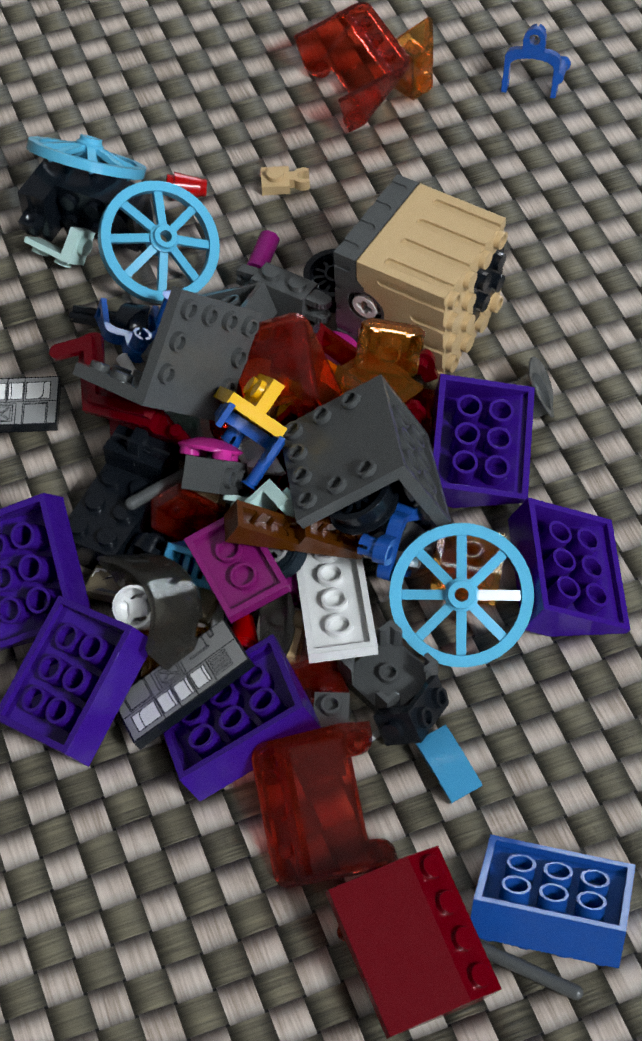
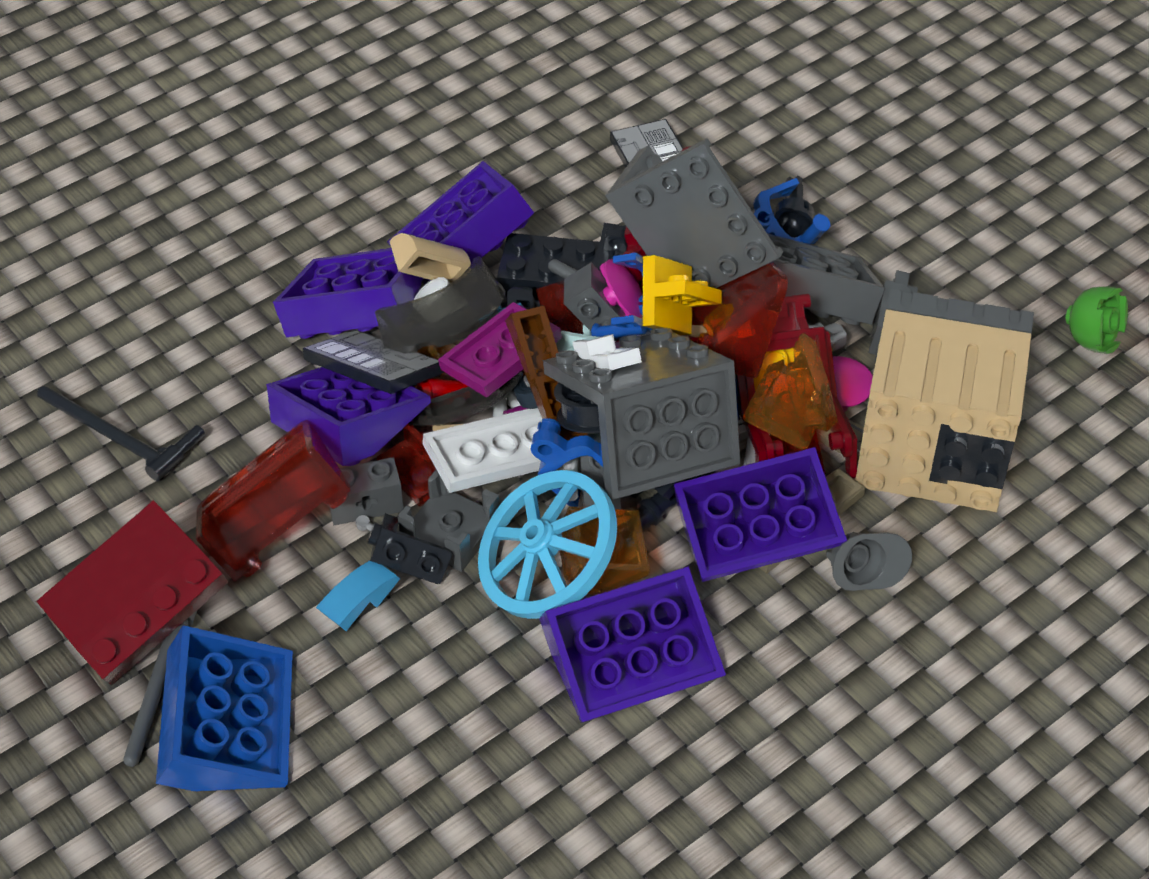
camera: 70 degrees right, 5 degrees down
black hinge [18,158,154,252] -> none
light aqua bracket [23,227,95,268] -> none
medium azure wheel [26,134,147,181] -> none
medium azure wheel [98,180,220,304] -> none
red cone [166,172,207,200] -> none
magenta cylinder [246,230,280,268] -> none
tan plate [261,166,310,196] -> none
none -> black bar [37,386,205,481]
none -> tan brick [390,233,471,285]
none -> white slope [573,334,642,370]
none -> bright green cylinder [1066,286,1128,354]

